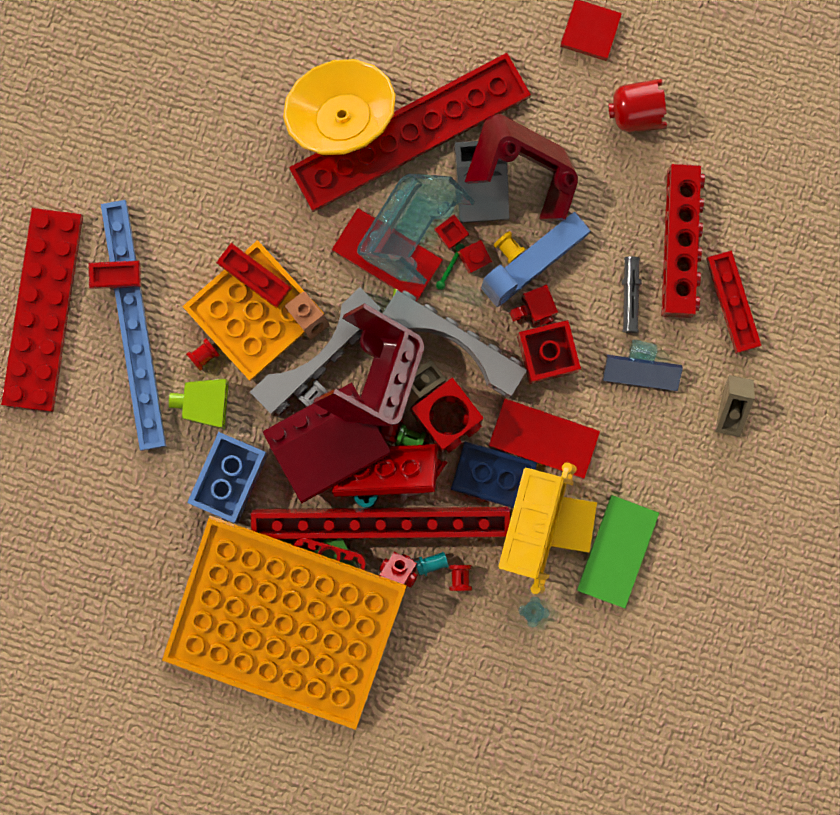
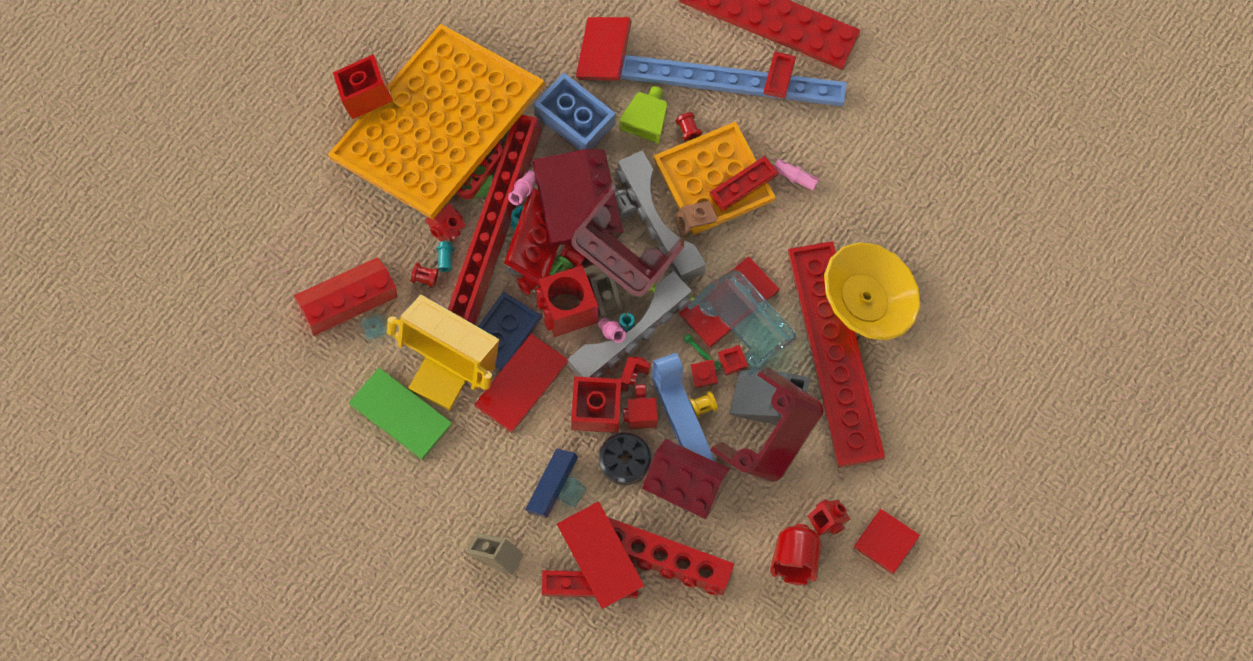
camera: 110 degrees right, 15 degrees down
dark grey pin [622,256,642,333] -> none
none -> red slope [293,257,398,336]
none -> red brick [333,54,393,120]
none -> bright pink pin [508,171,537,205]
none -> red tile [557,501,645,610]
none -> red tile [576,17,632,81]
none -> bright pink pin [598,318,626,343]
none -> black wheel [599,433,651,485]
none -> teal pin [619,313,636,333]
none -> red bracket [621,356,651,392]
none -> dark red brick [642,438,730,519]
none -> bright pink pin [774,158,819,191]
none -> red brick [807,499,851,536]

